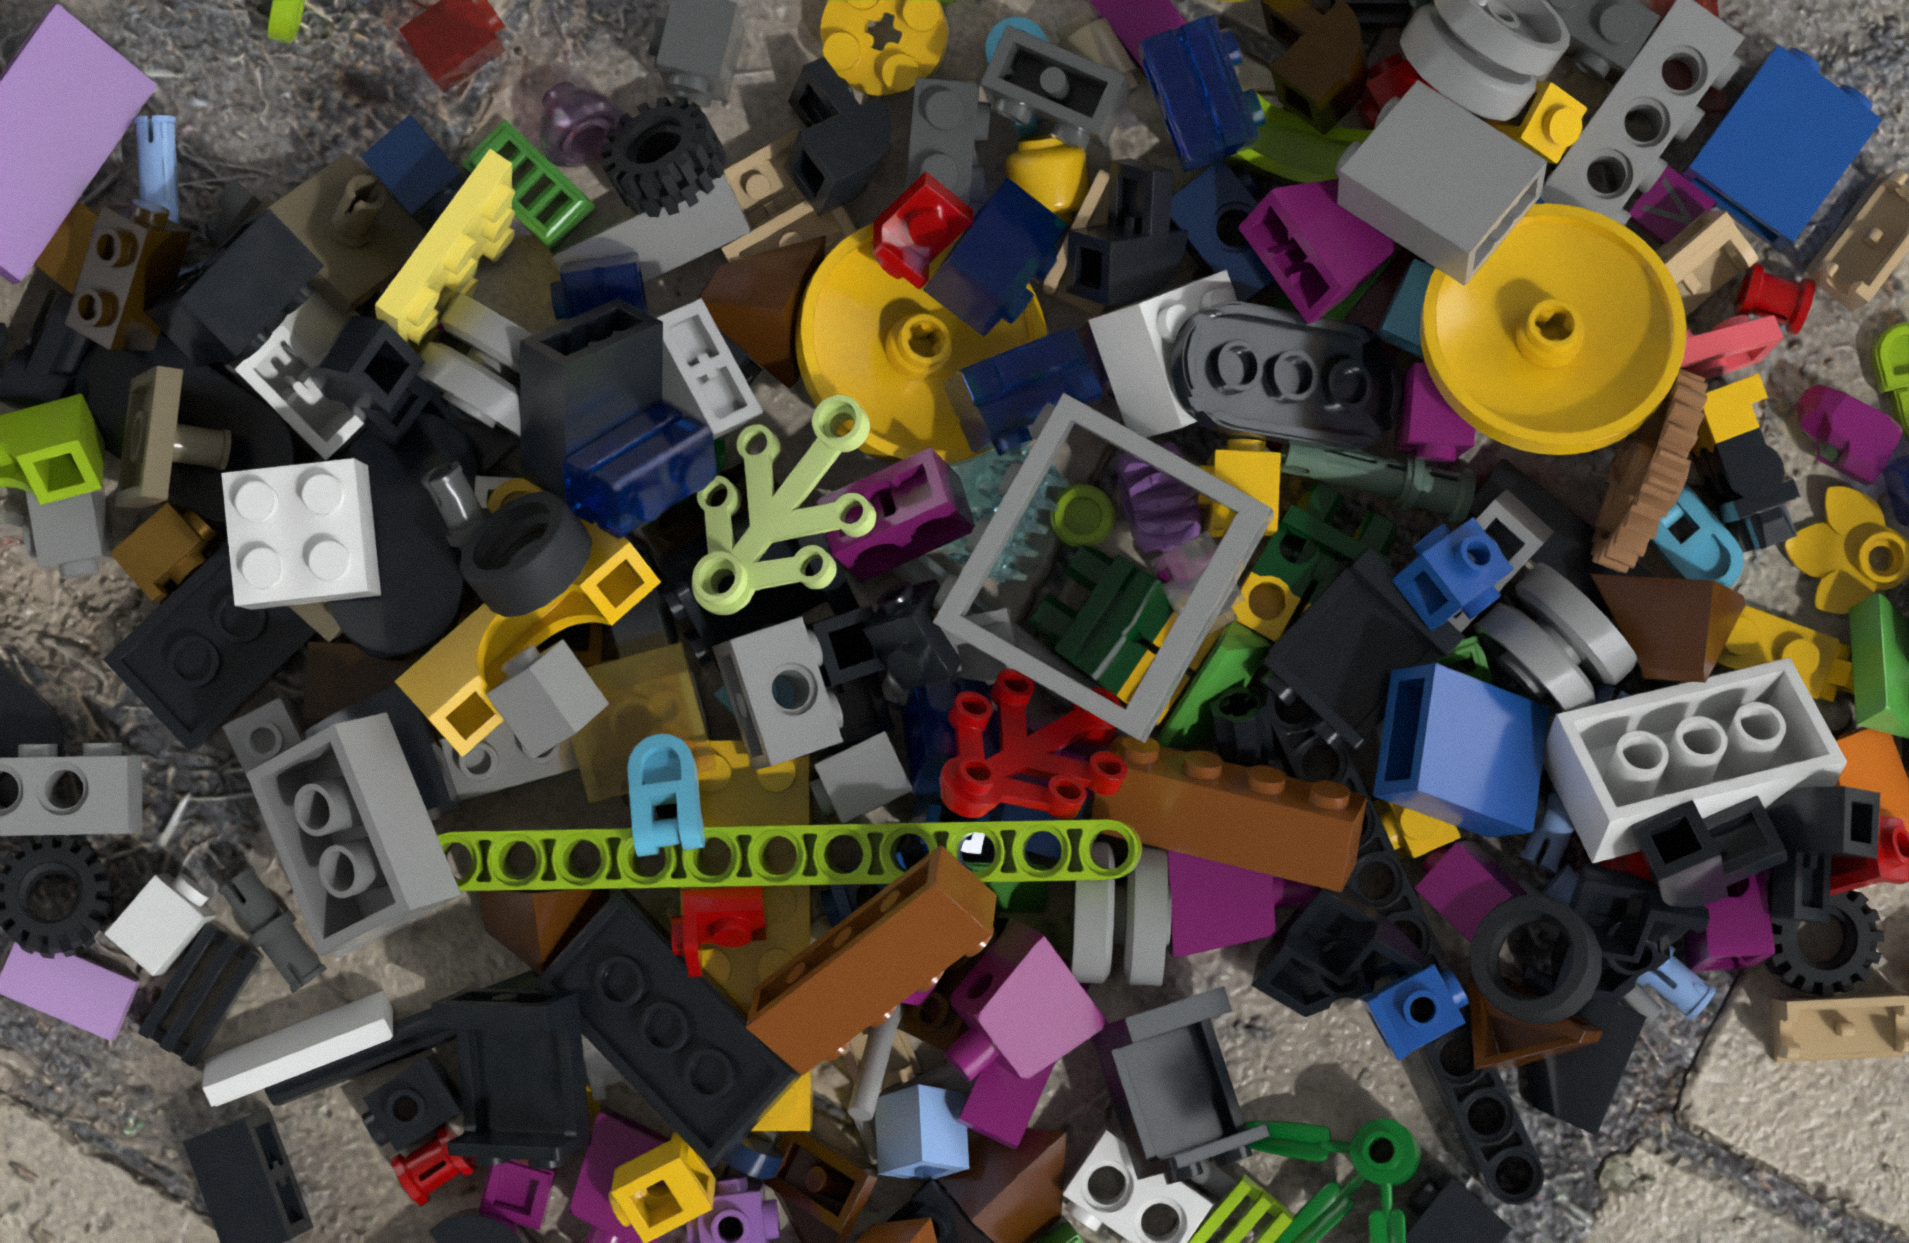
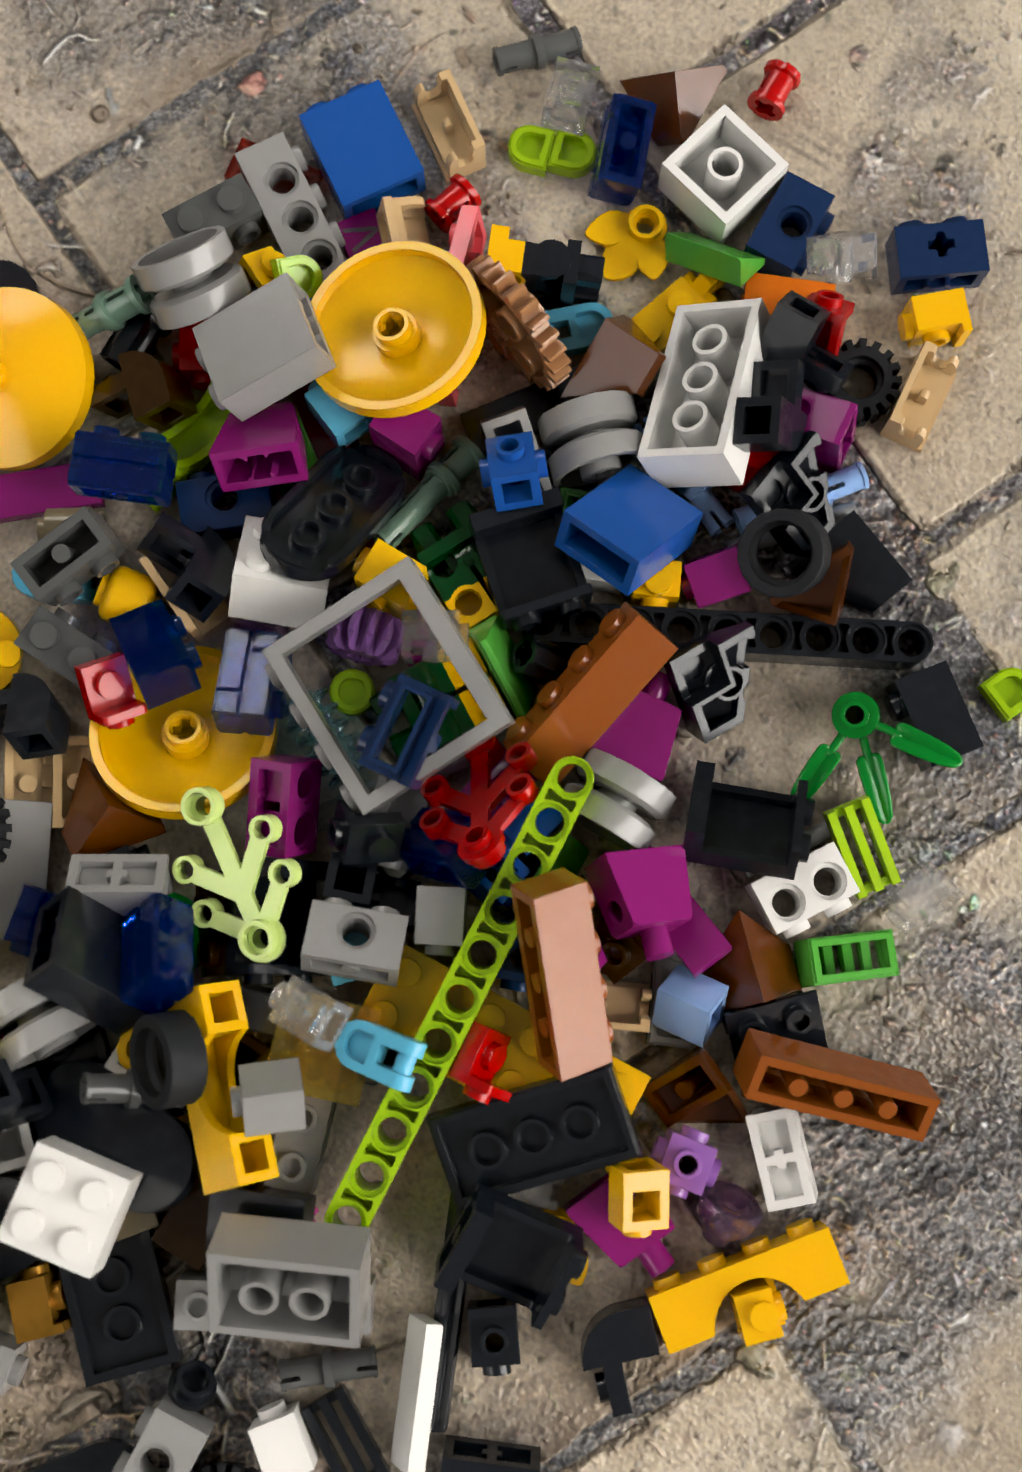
camera: 65 degrees left, 5 degrees down
red bush [390,1123,476,1207] -> none
reddish brown slope [479,888,610,975] -> none
magenta tile [479,1159,558,1230] -> none
dark blue tile [723,1132,784,1180] -> none
light grey bar [847,1003,903,1121] -> none
blue brick [1360,962,1469,1061] -> none
magenta rock [1795,384,1903,486] -> none
none -> black plate [168,1360,217,1411]
none -> clear brick [268,975,355,1053]
none -> lime tile [270,255,323,299]
none -> dark blue window [356,673,460,790]

